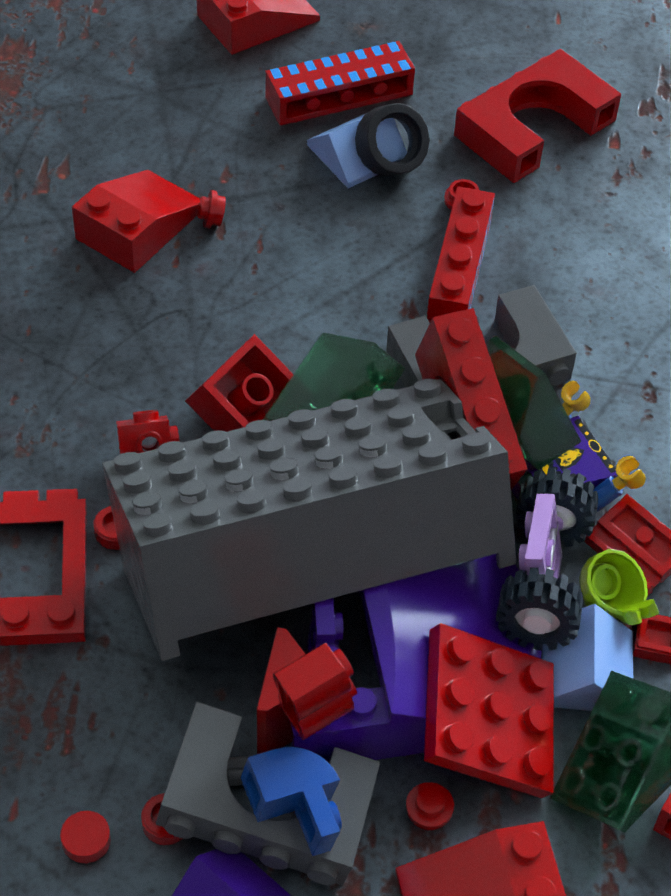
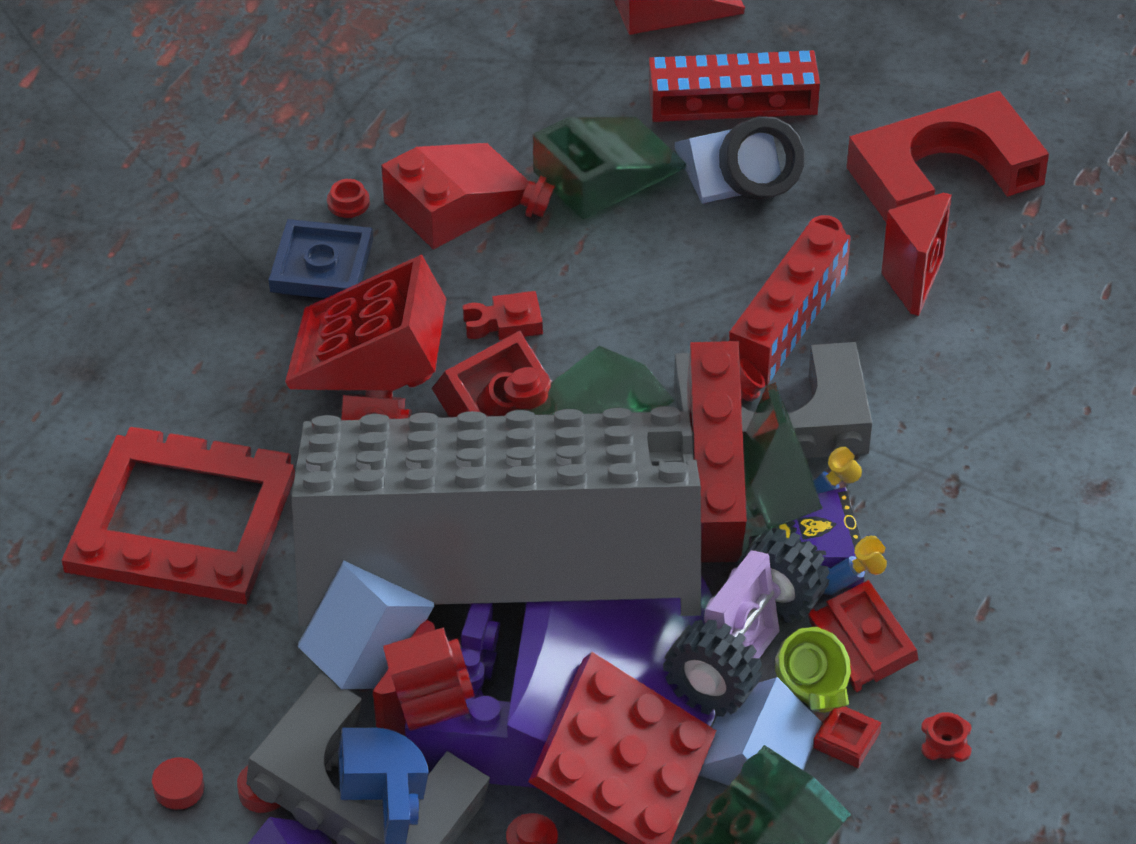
camera: 20 degrees right, 5 degrees down
none -> dark blue plate [269,219,373,298]
none -> red slope [285,255,446,391]
none -> light blue slope [298,560,434,689]
none -> red plate [327,179,370,218]
none -> red plate [462,291,543,340]
none -> red plate [504,367,551,409]
none -> clear green slope [533,117,686,219]
none -> red slope [881,192,952,316]

